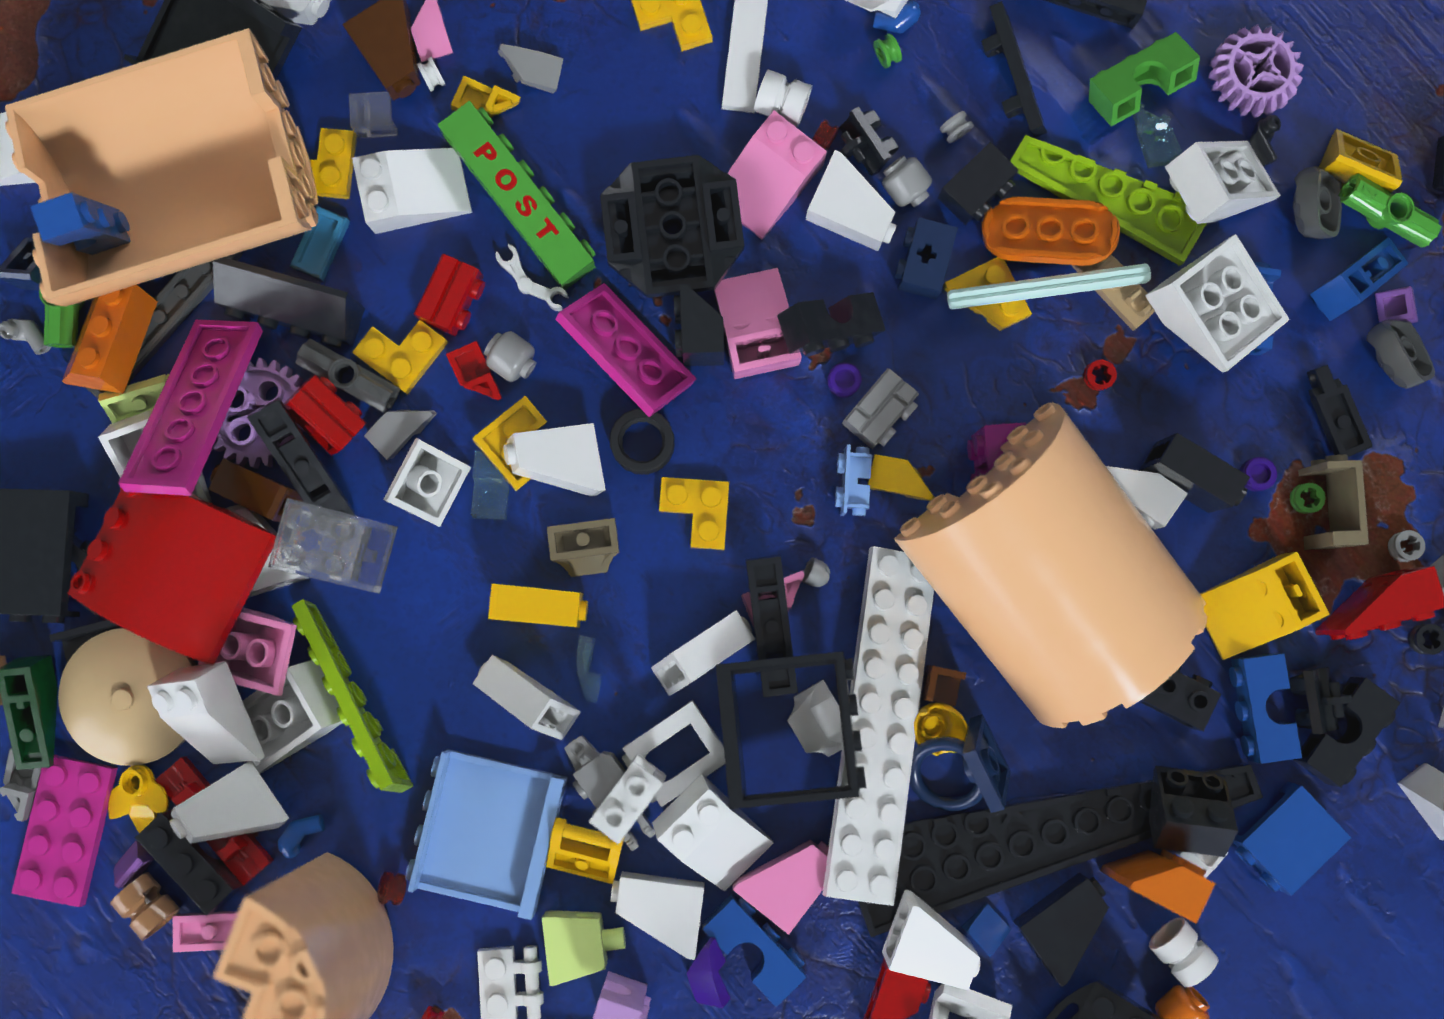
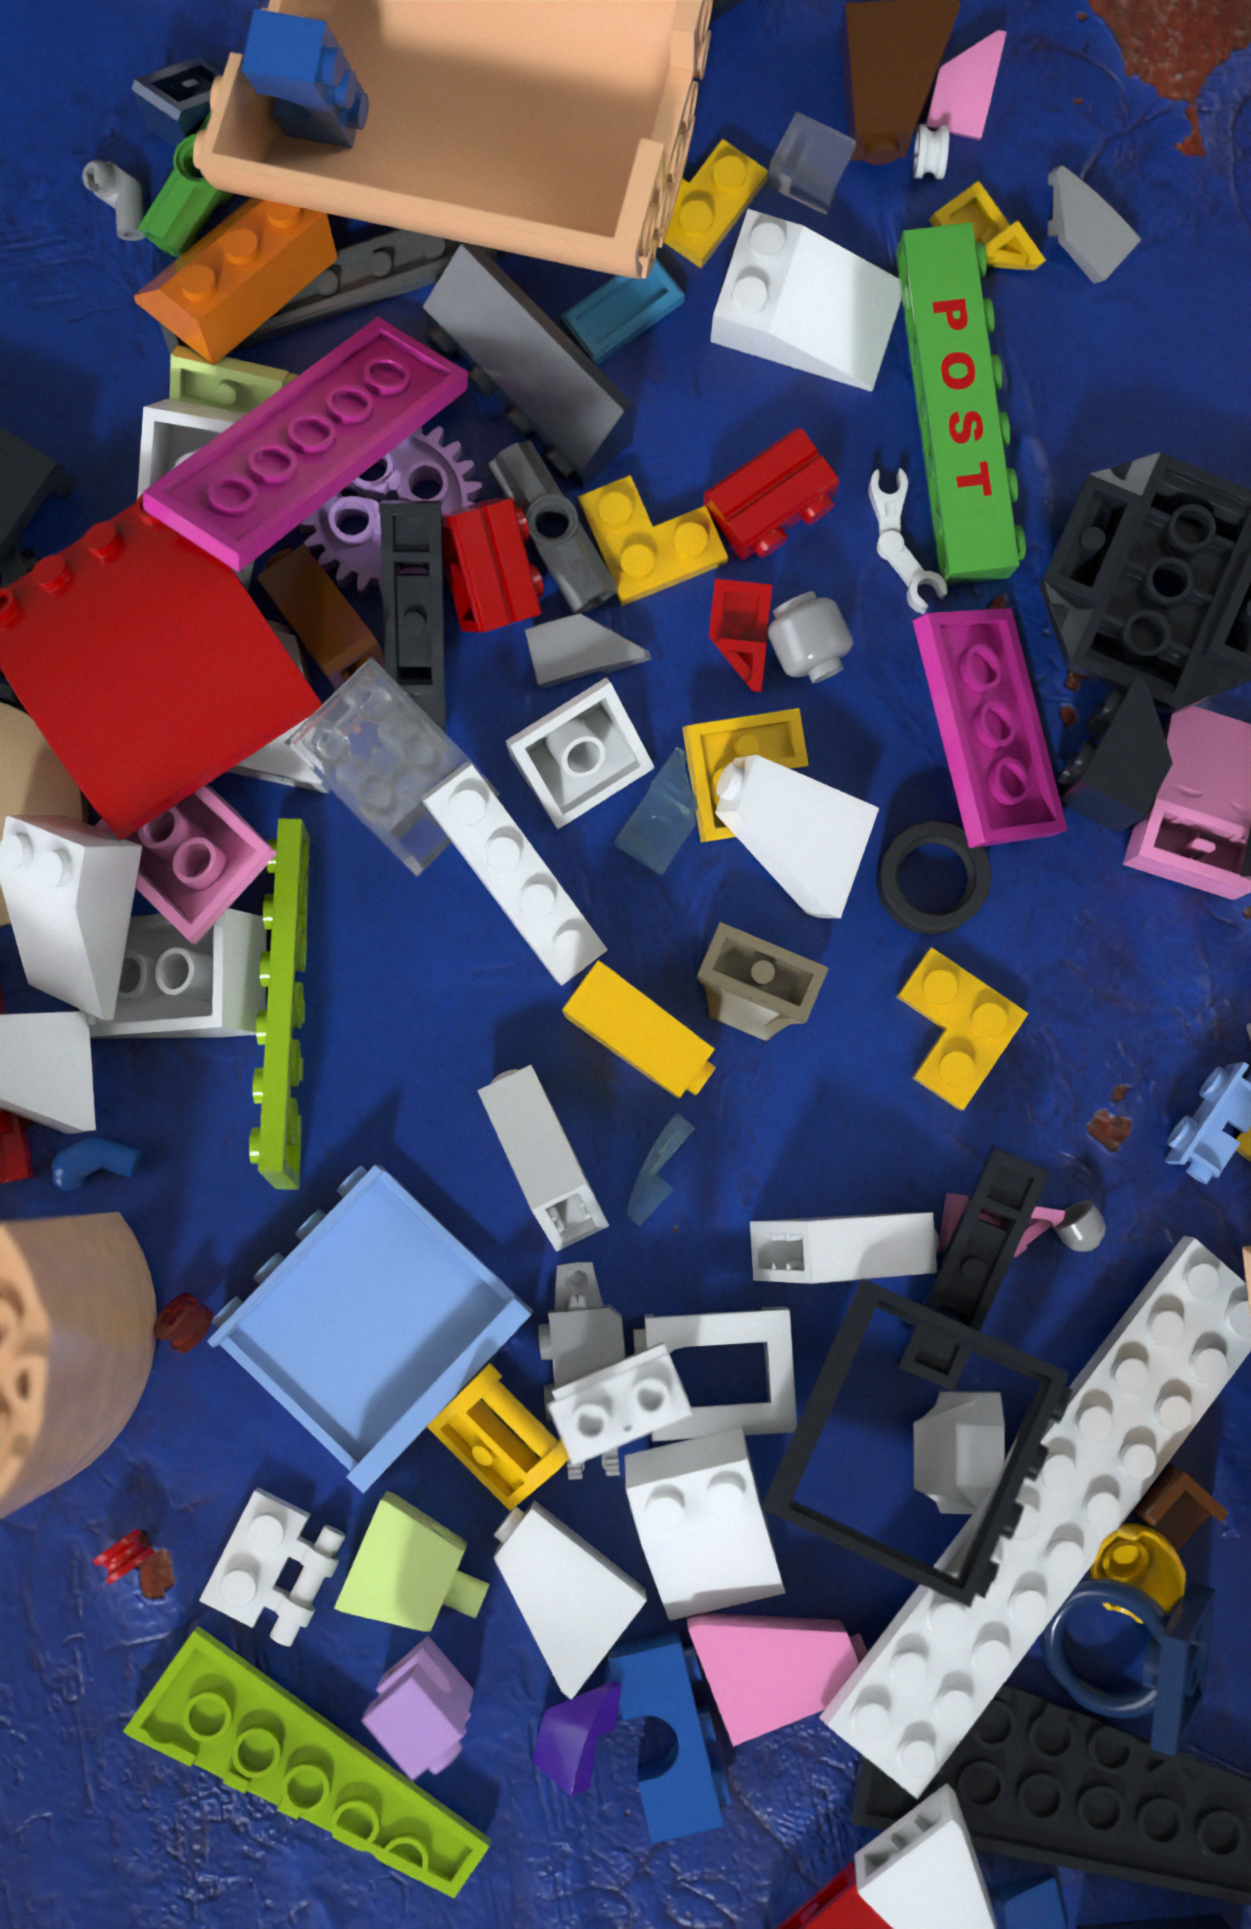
camera: 30 degrees right, 0 degrees up
none -> white plate [420,762,608,986]

